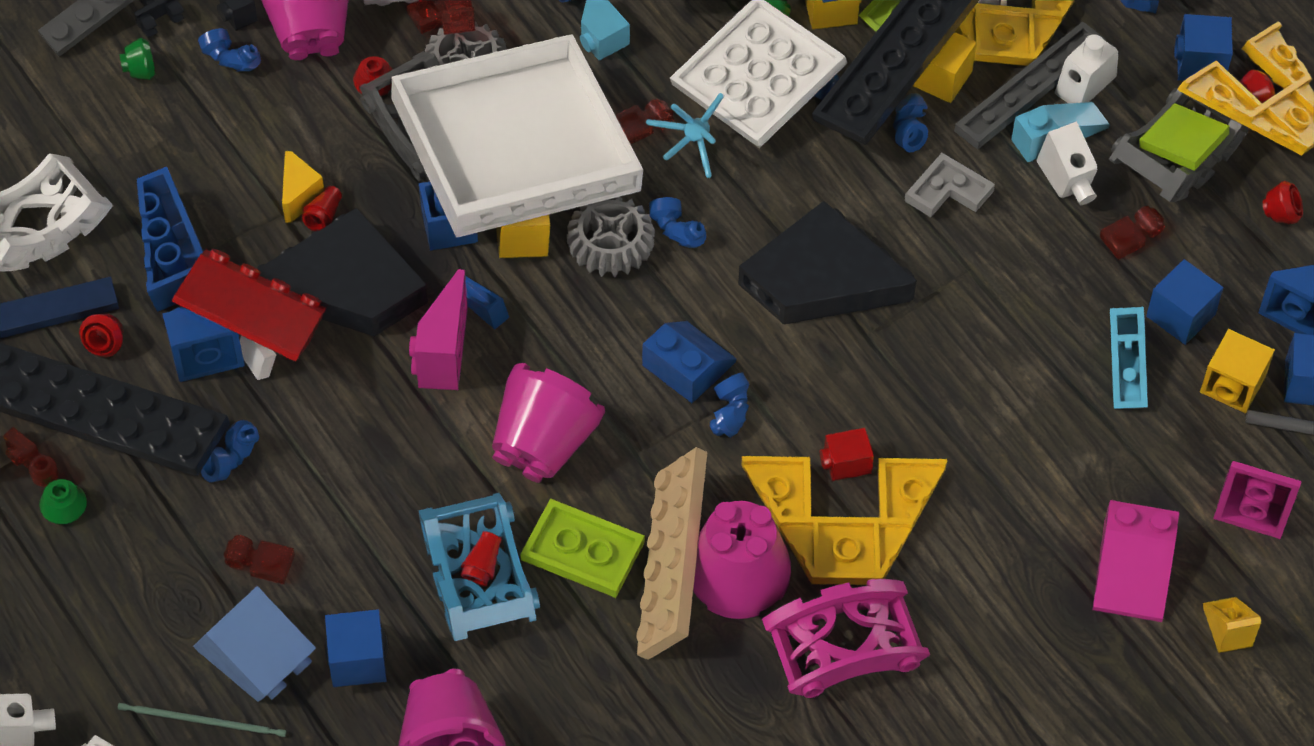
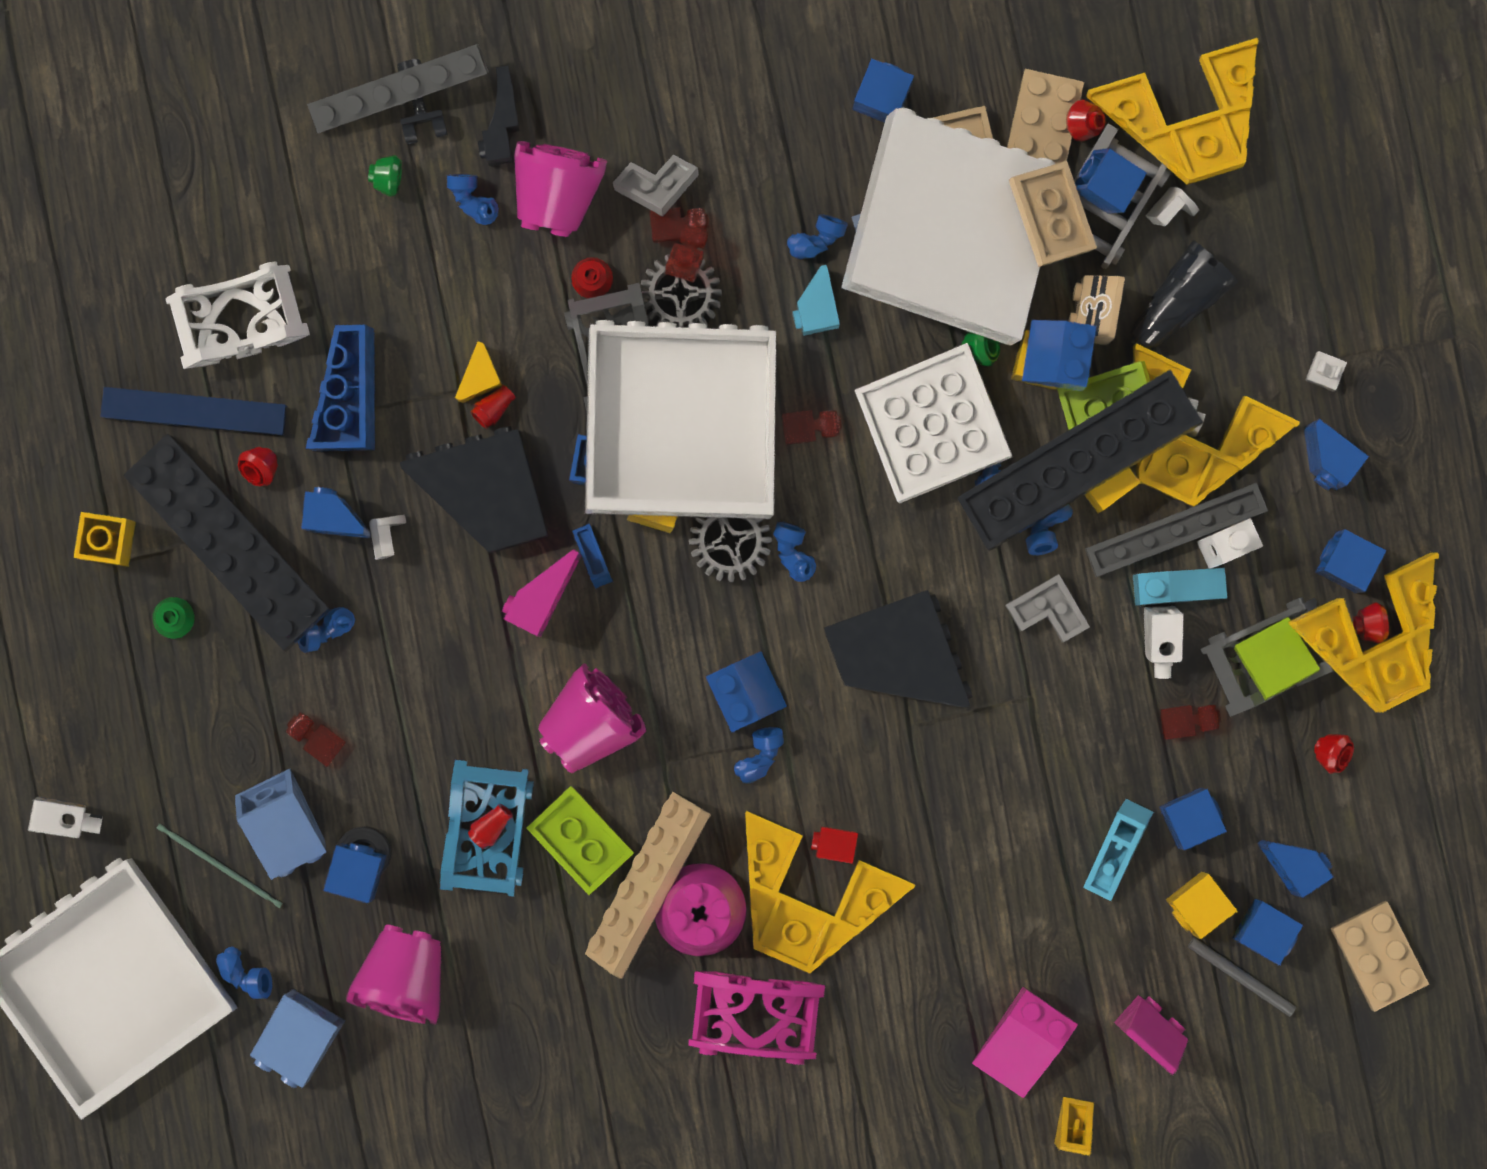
camera: 20 degrees right, 30 degrees up
clear red plate [3,427,58,487] -> none
red slope [172,249,326,362] -> none
medium azure plant [646,93,724,178] -> none

